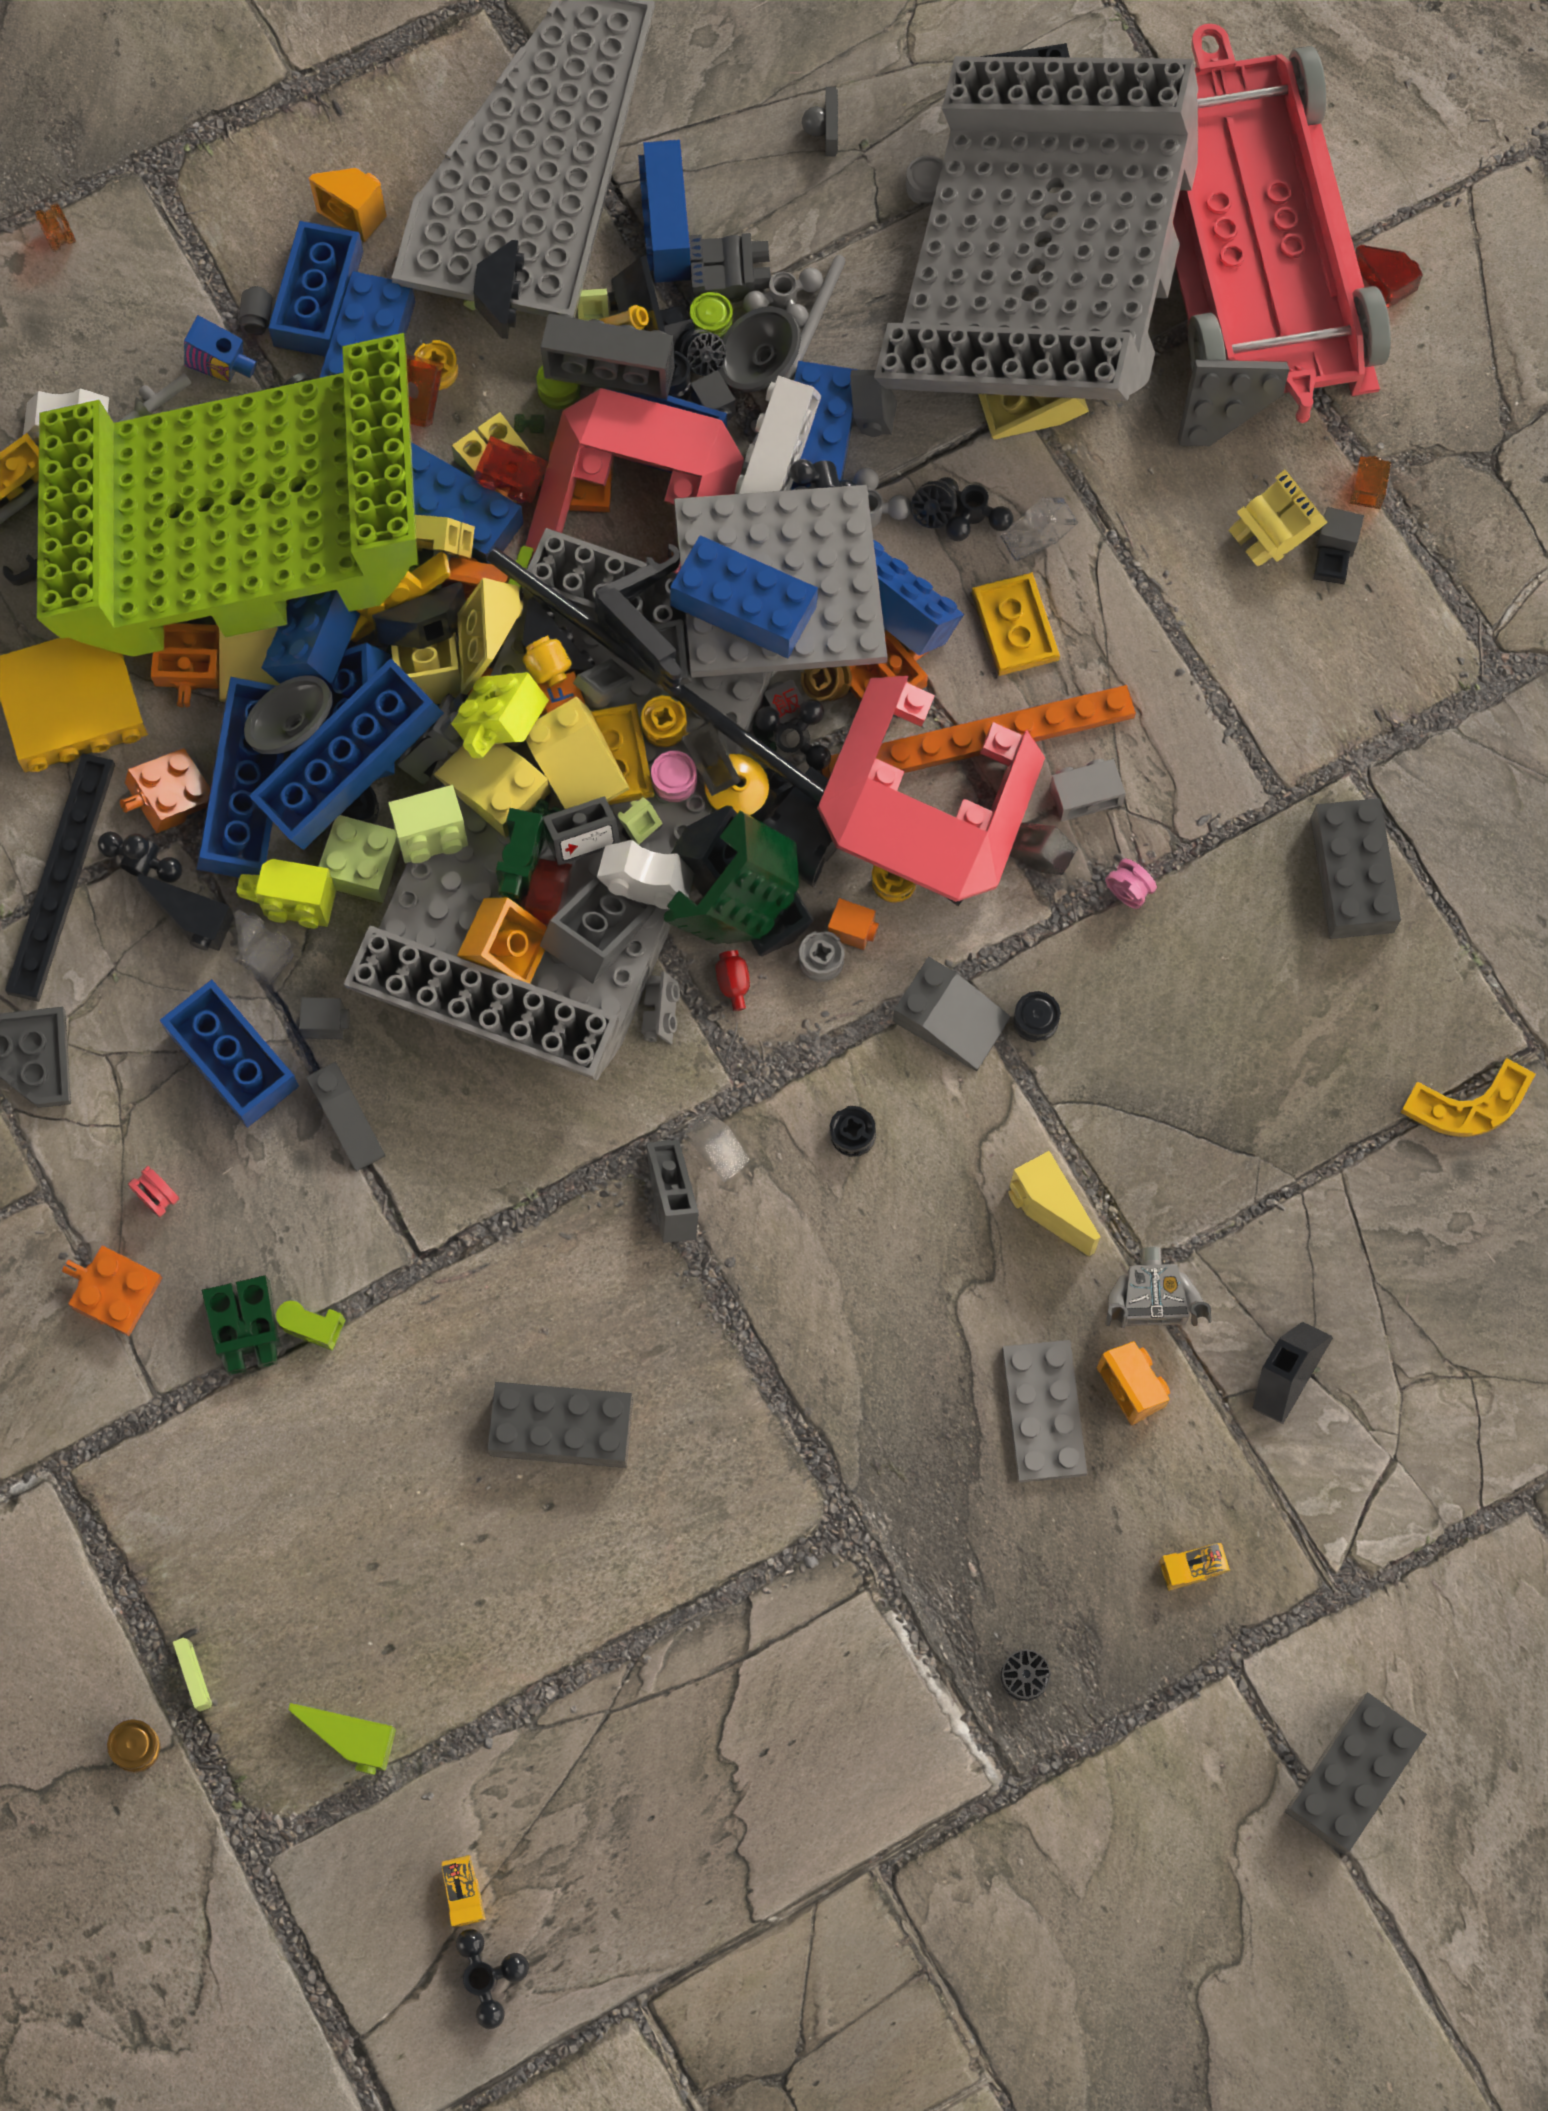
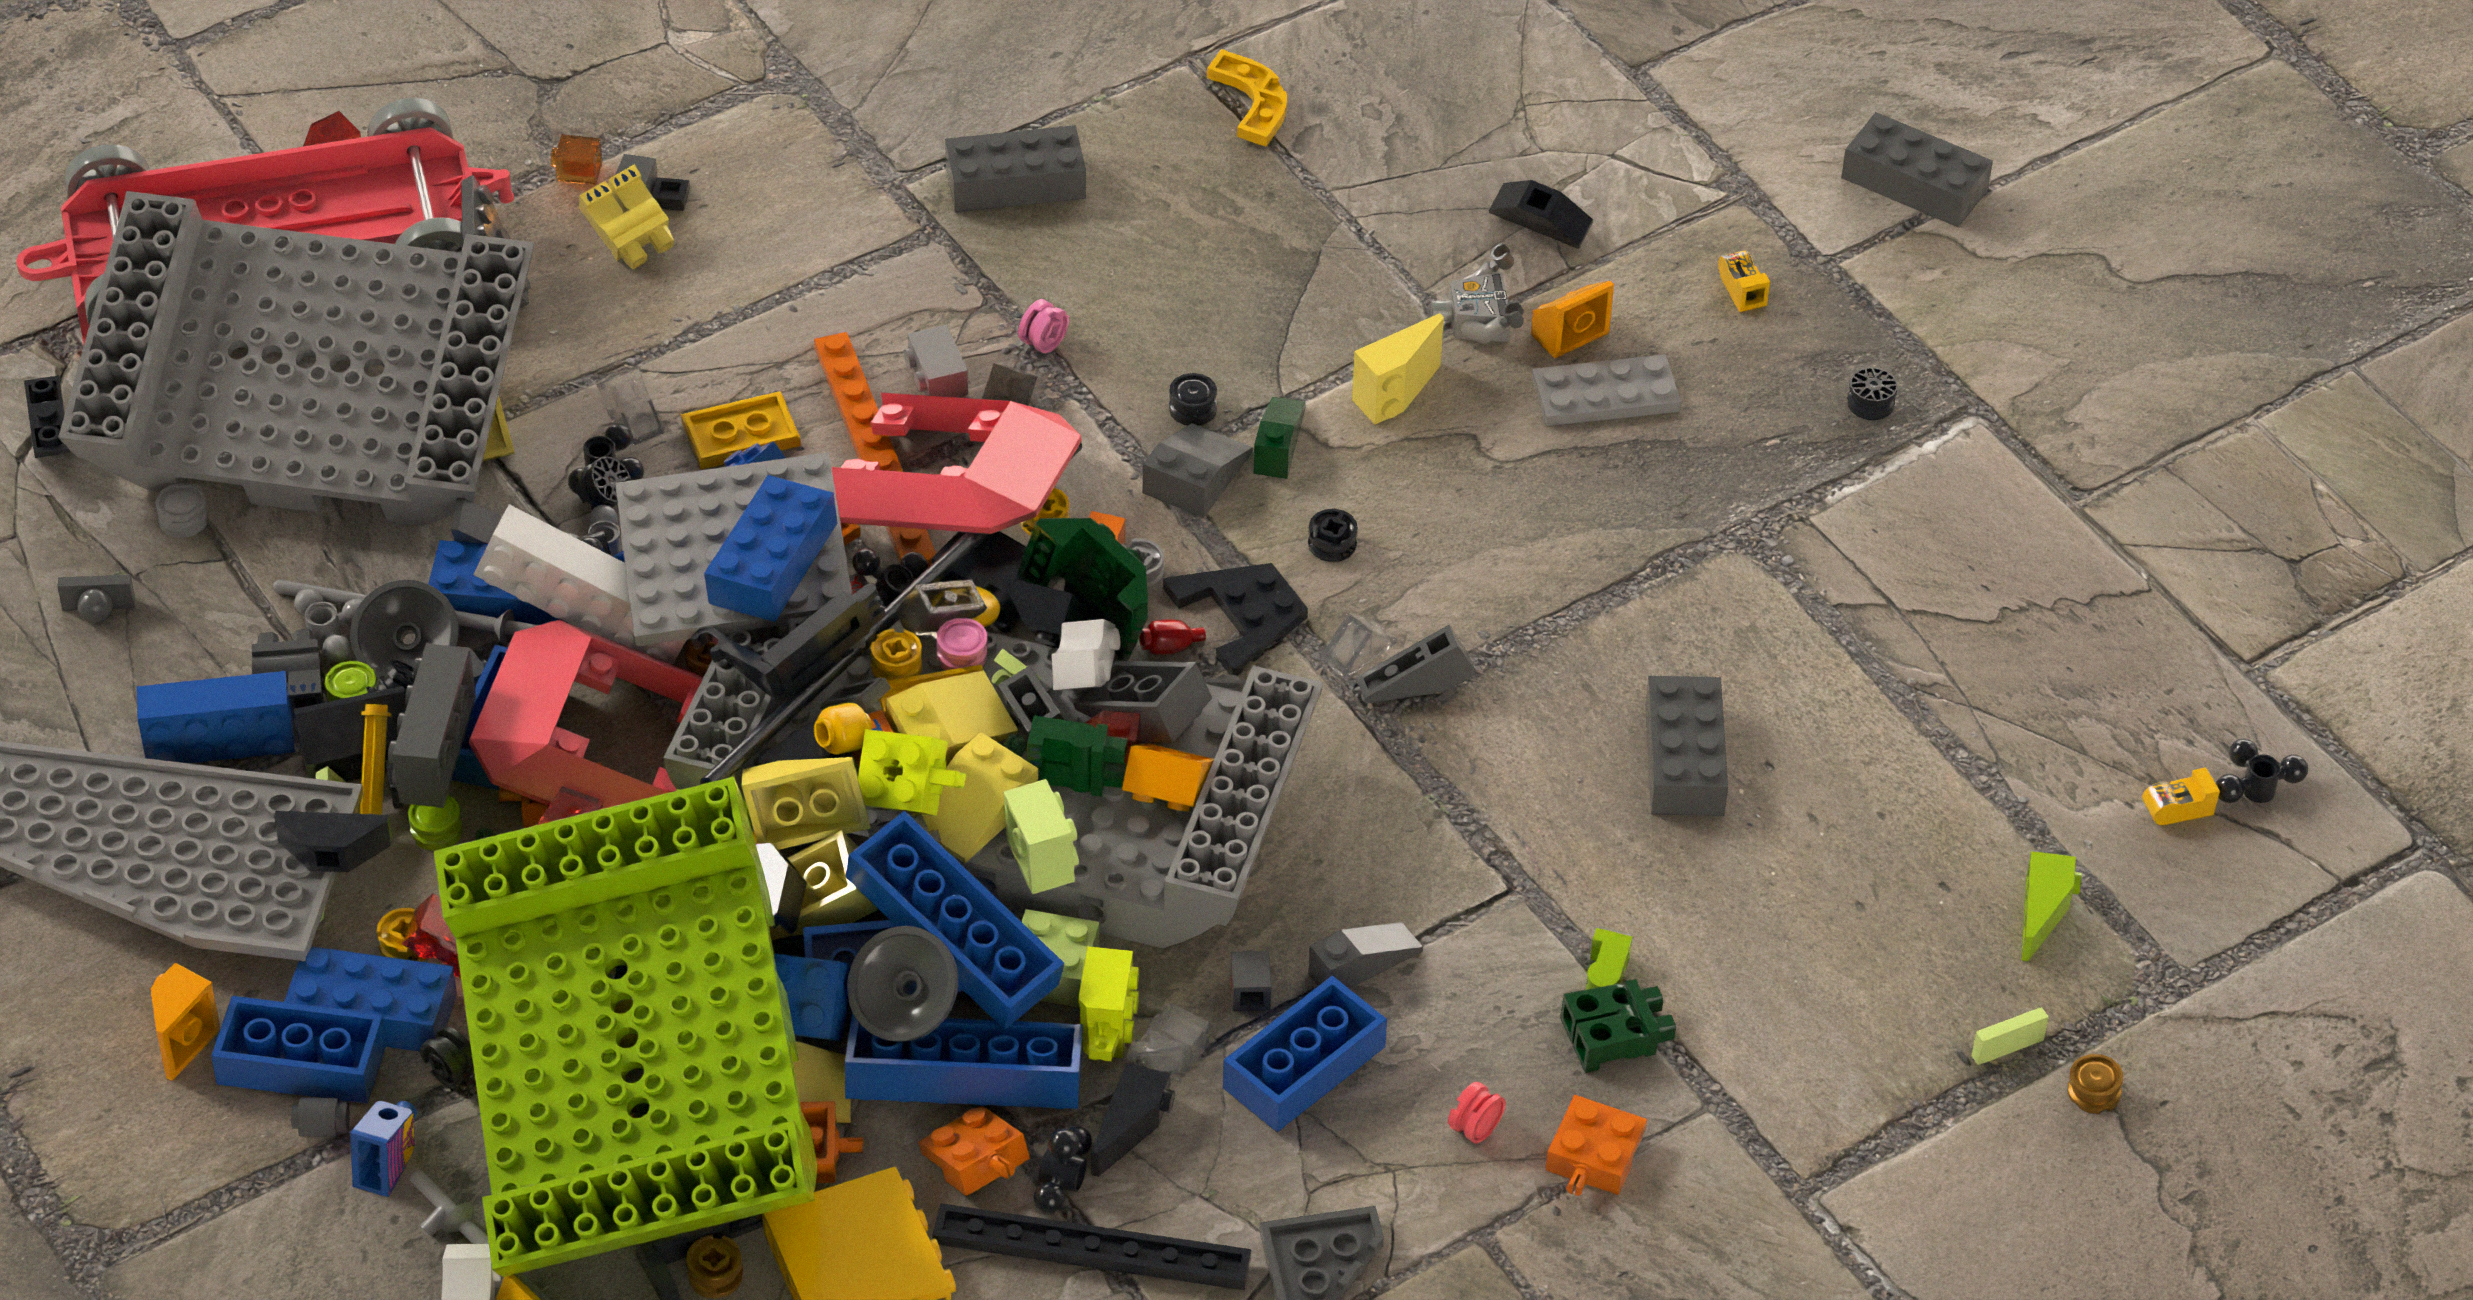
camera: 95 degrees left, 25 degrees down
none -> black wing [1163,563,1308,676]
none -> dark green slope [1253,397,1306,479]

